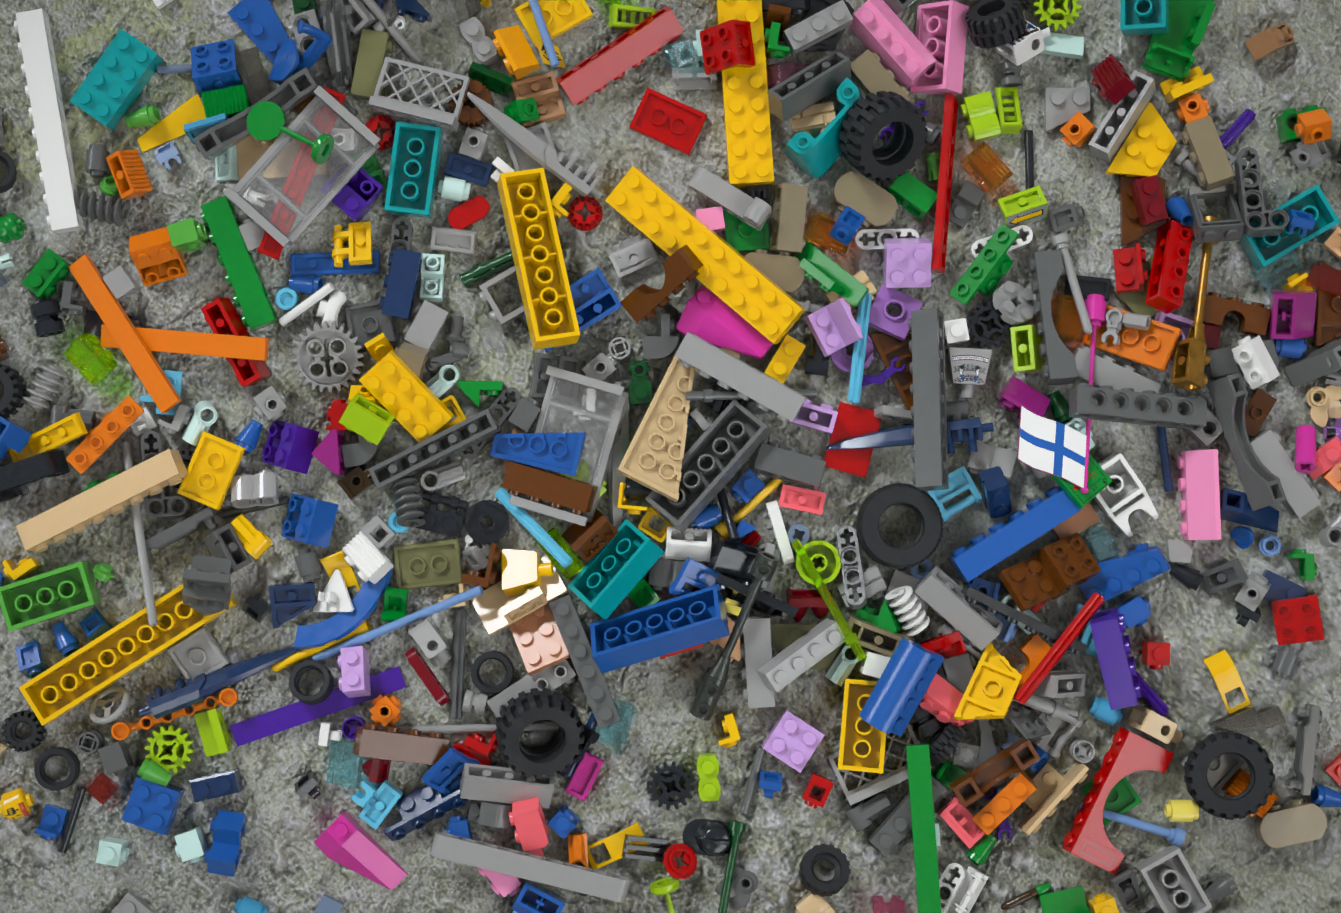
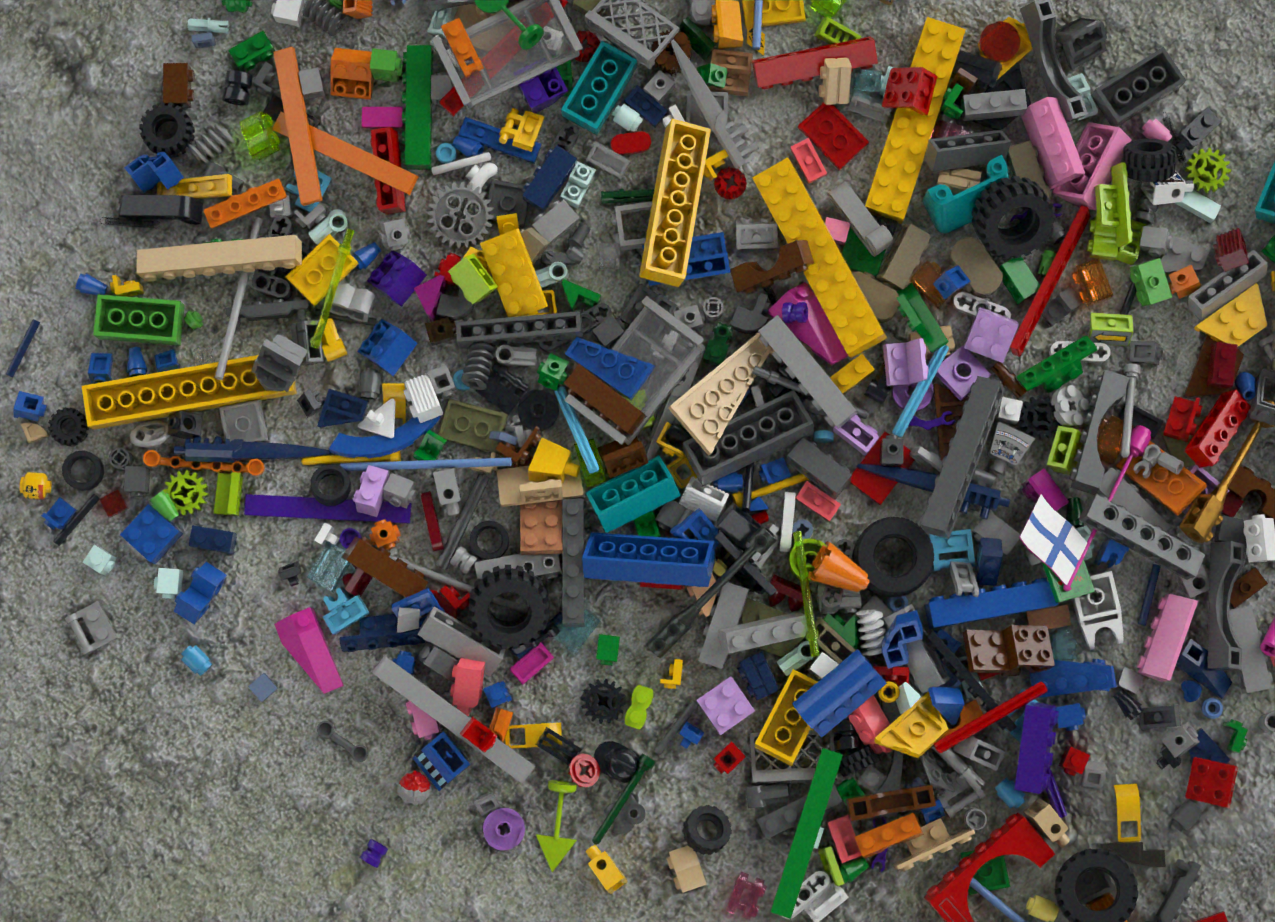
camera: 25 degrees right, 5 degrees down
none -> black brick [168,411,202,439]
none -> clear neon green bar [311,229,354,349]
none -> dark pink tile [362,107,403,129]
none -> light grey brick [383,473,417,508]
none -> light grey slope [397,607,420,633]
none -> orange plate [441,18,484,78]
none -> red bracket [460,717,497,753]
none -> sand blue tile [489,431,518,445]
none -> green brick [537,353,569,391]
none -> green brick [596,634,620,666]
none -> dark blue brick [737,652,780,701]
none -> dark purple wheel [782,302,808,323]
none -> coral plate [790,138,827,184]
none -> orange cone [808,541,870,593]
none -> medium azure tile [813,430,834,443]
none -> lime tile [818,846,845,886]
none -> tan brick [819,58,852,105]
none -> yellow cone [878,681,900,703]
none -> dark grey brick [880,435,904,466]
none -> blue brick [882,610,923,668]
none -> light aqua slope [896,682,921,714]
none -> blue slope [928,687,964,725]
none -> light grey hinge [949,561,979,597]
none -> reddish brown pin [990,361,1027,400]
none -> light grey slope [1081,761,1106,789]
none -> blue hinge [1093,539,1129,568]
none -> lime bracket [1095,162,1133,247]
none -> bright green brick [1129,258,1172,307]
none -> light grey brick [1139,226,1173,256]

